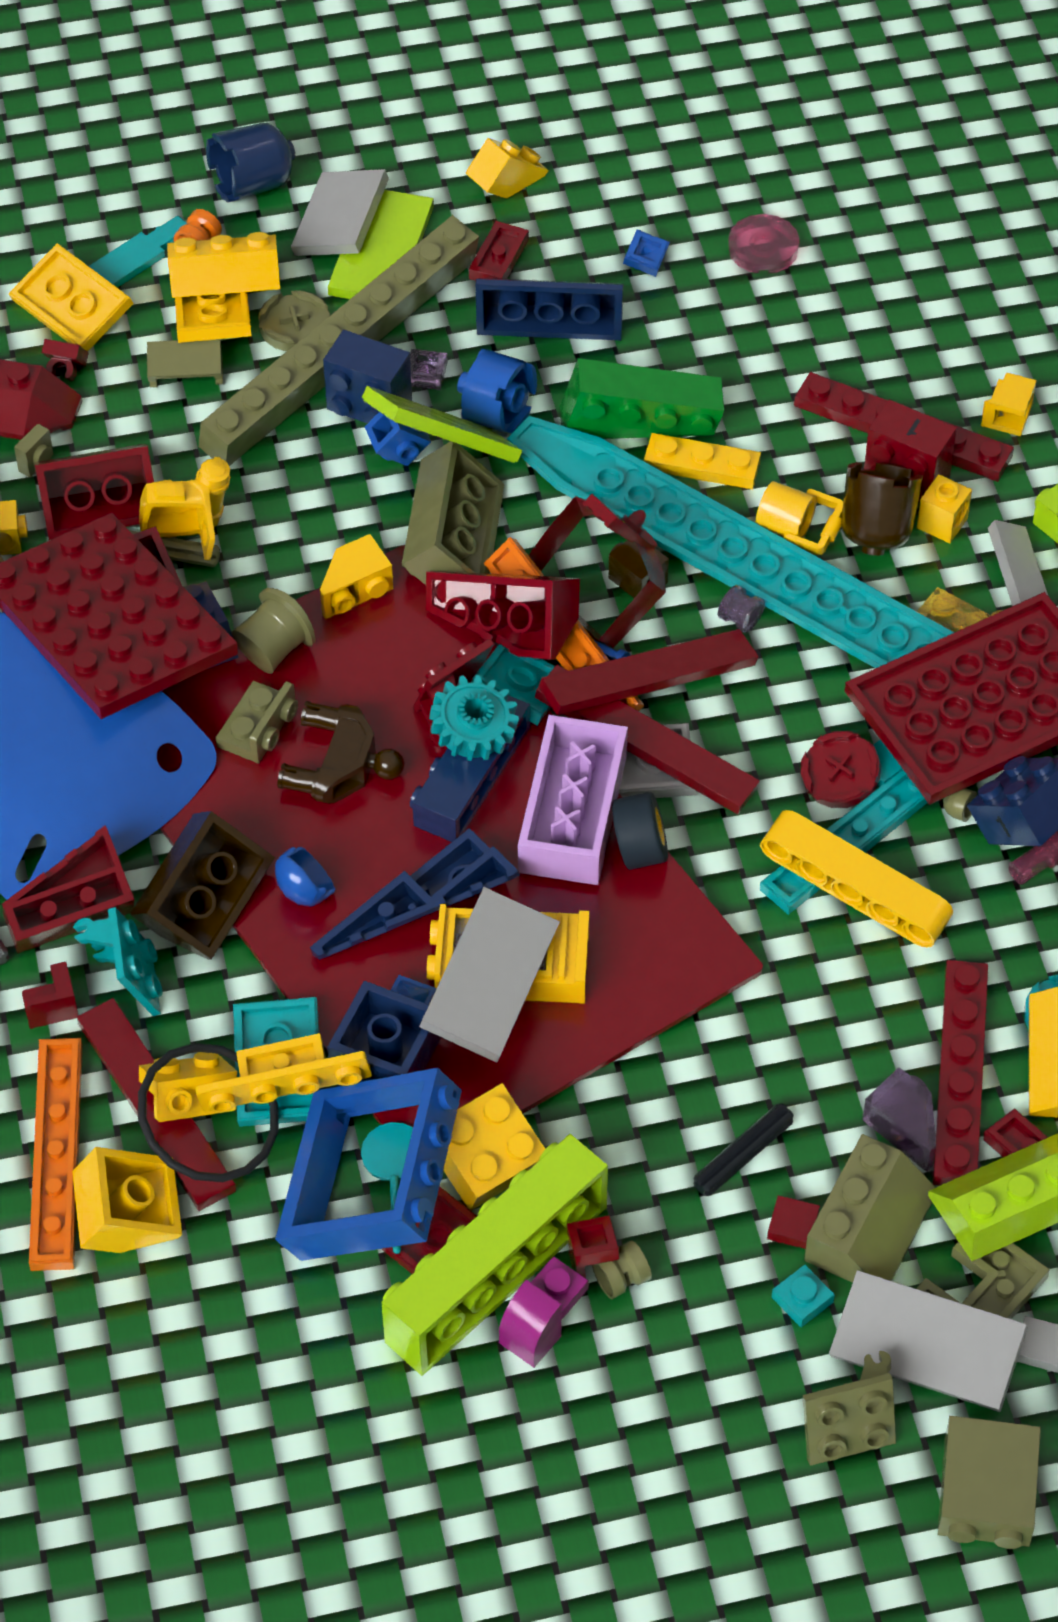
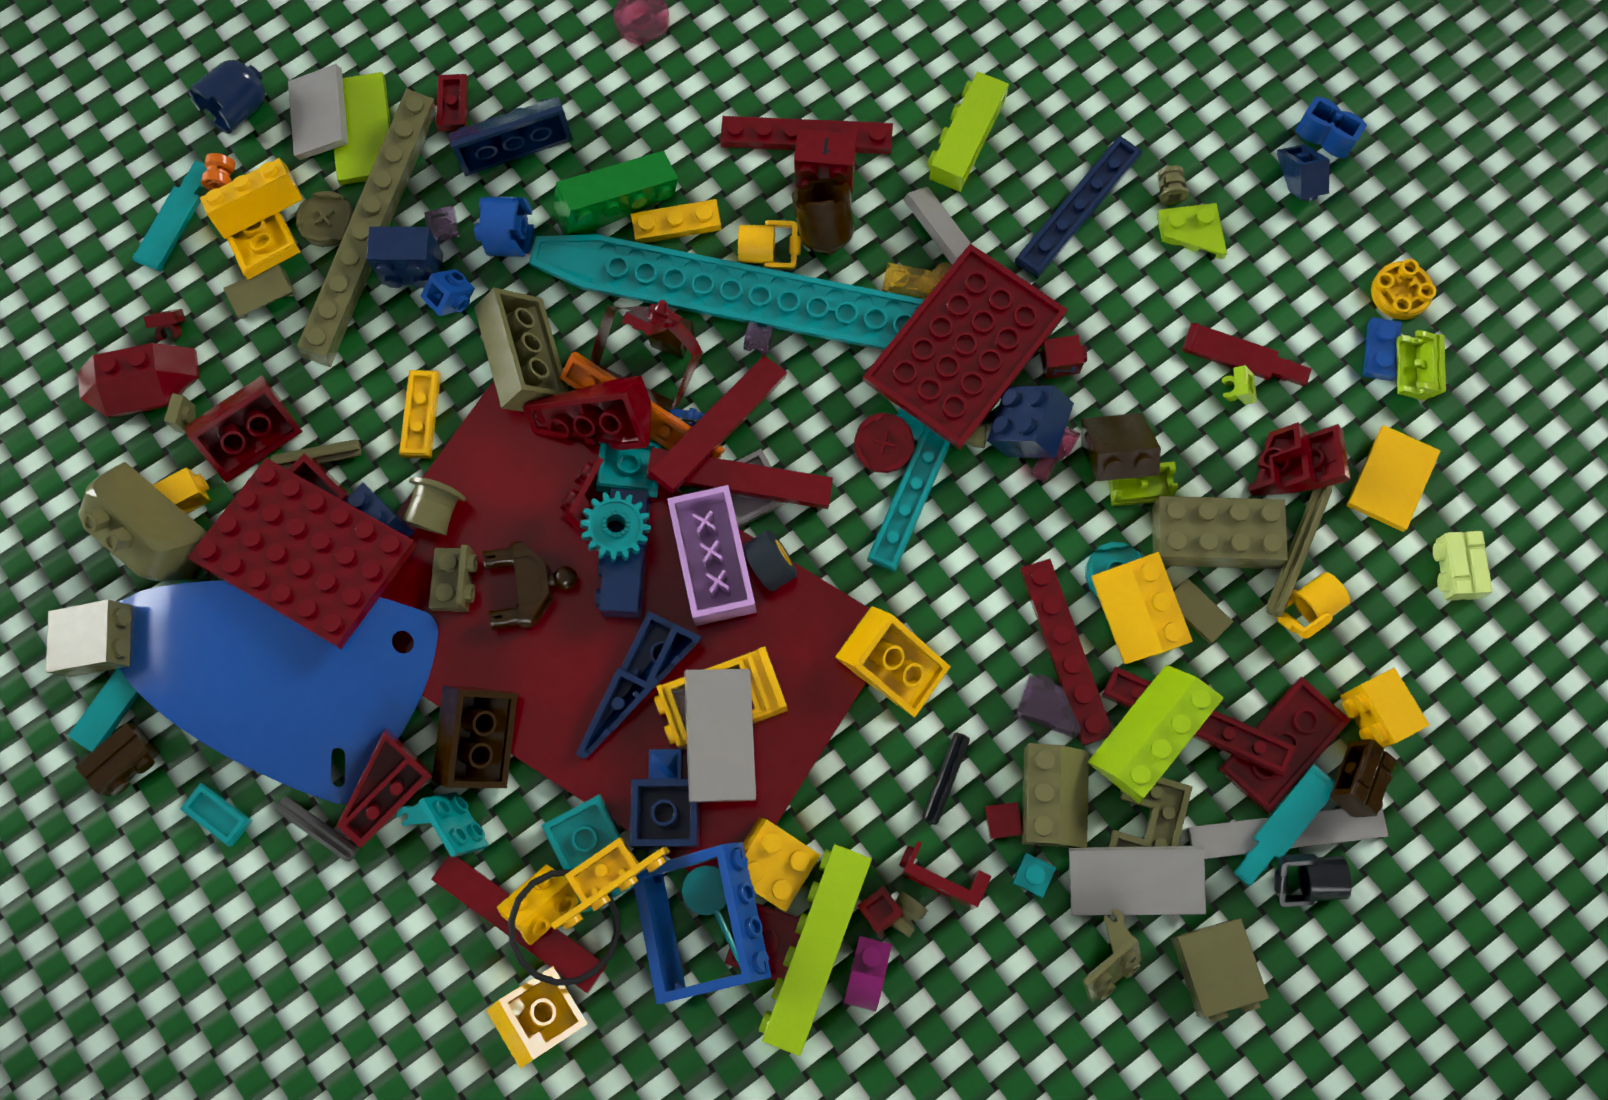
camera: 20 degrees left, 20 degrees up
yellow tile [8,243,134,352] -> none
dark red panel [22,962,79,1029] -> none
orange tile [29,1038,83,1271] -> none
yellow piece [139,457,230,560] -> none
blue hair [275,847,336,907] -> none
yellow slope [320,534,393,619] -> none
lime tile [362,386,522,463] -> none
yellow slope [465,138,549,199] -> none
blue tile [623,229,670,277] -> none
yellow beam [760,810,953,948] -> none
yellow brick [917,474,972,543] -> none
yellow window [981,372,1037,436] -> none
none -> yellow tile [399,370,441,459]
none -> yellow slope [835,606,951,717]
none -> dark red window [898,841,992,910]

